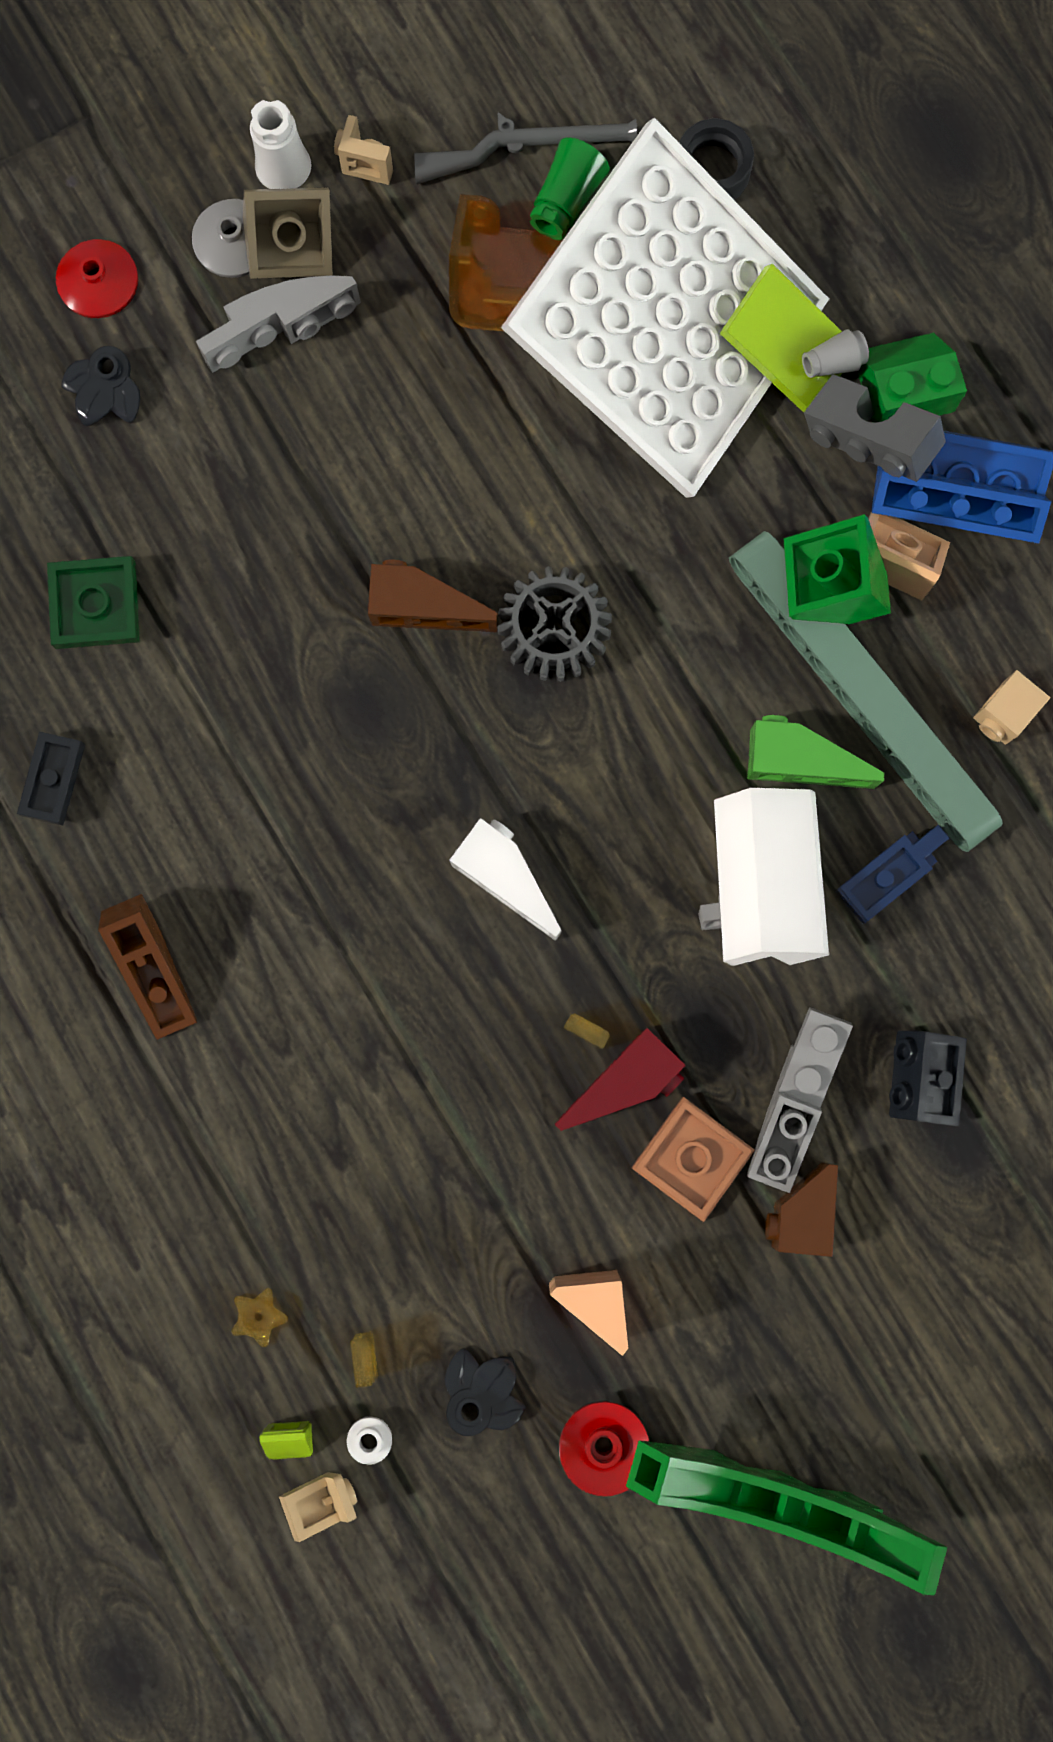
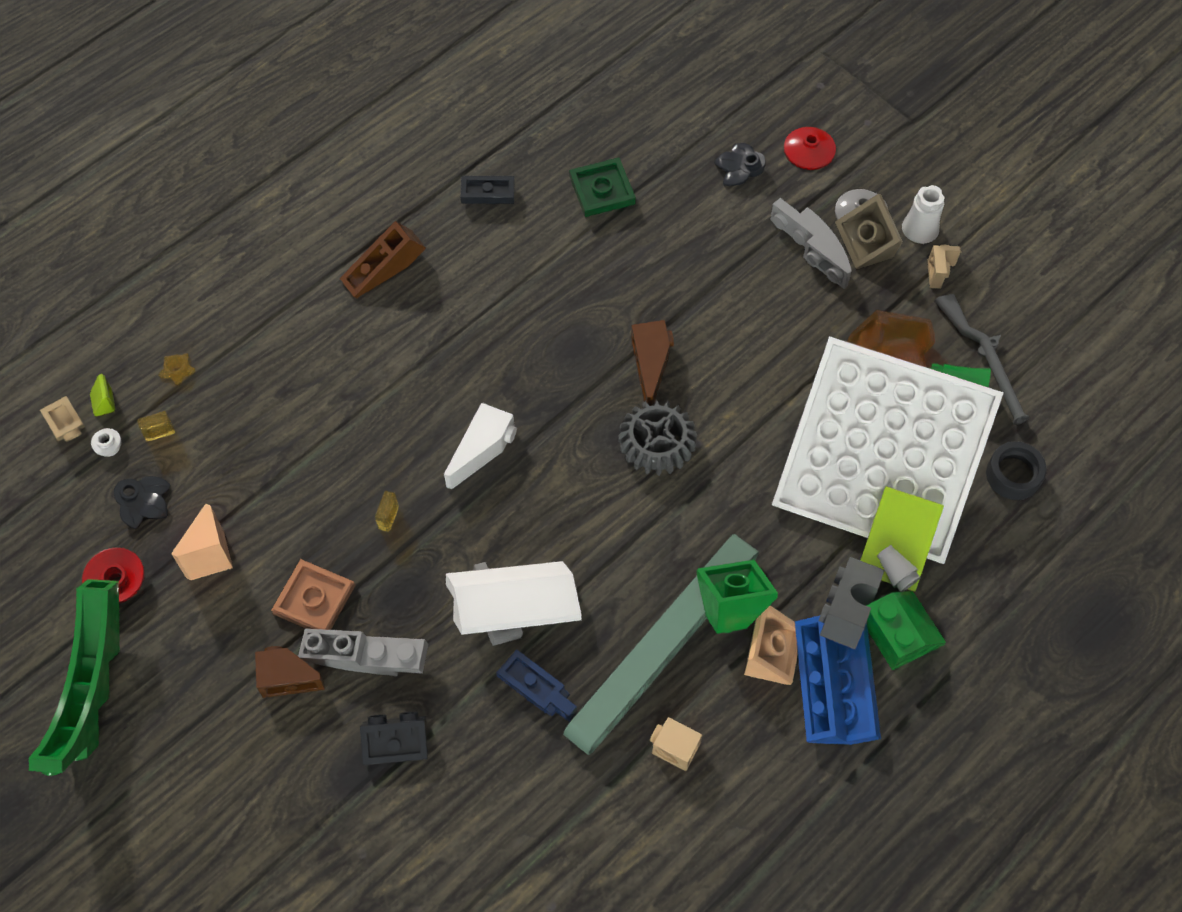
camera: 75 degrees right, 20 degrees down
dark red slope [554,1028,686,1131] -> none
bright green slope [747,715,884,789] -> none

